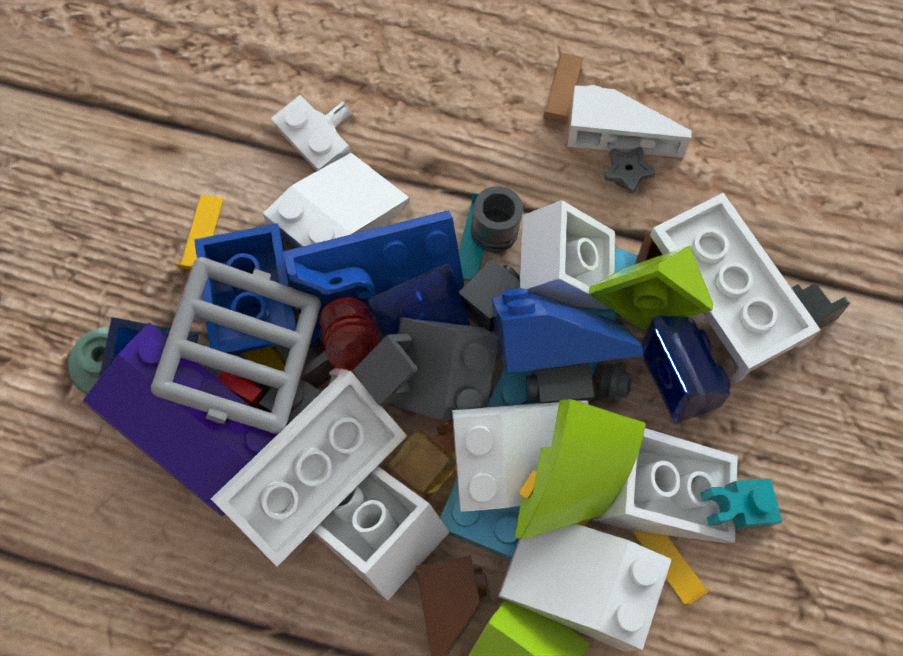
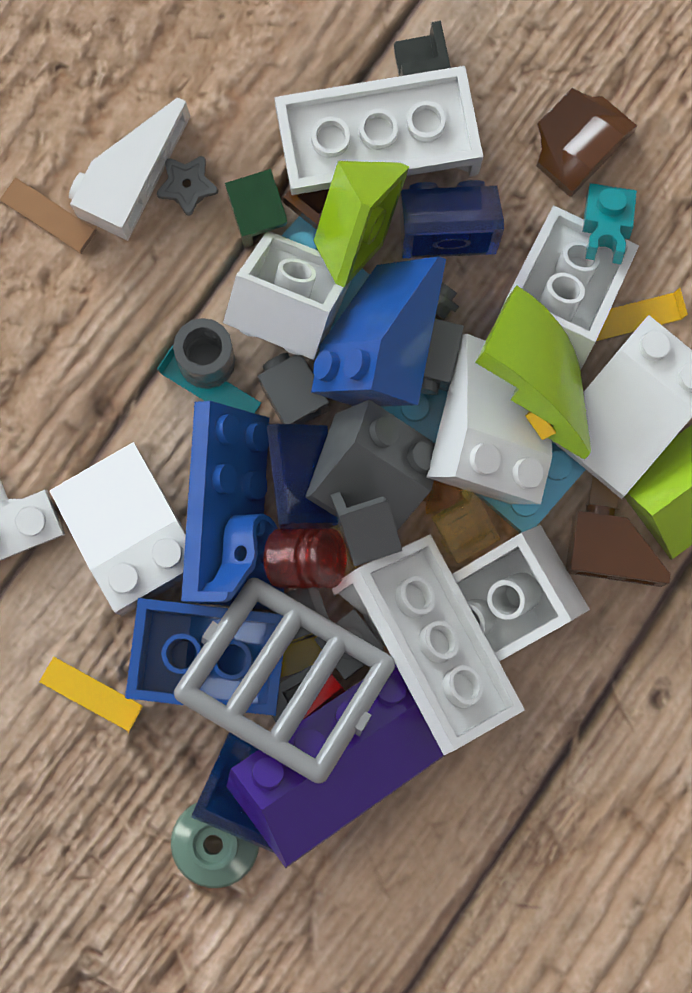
camera: 70 degrees left, 15 degrees up
none -> dark green panel [225,169,287,248]
none -> reddish brown slope [536,88,637,198]

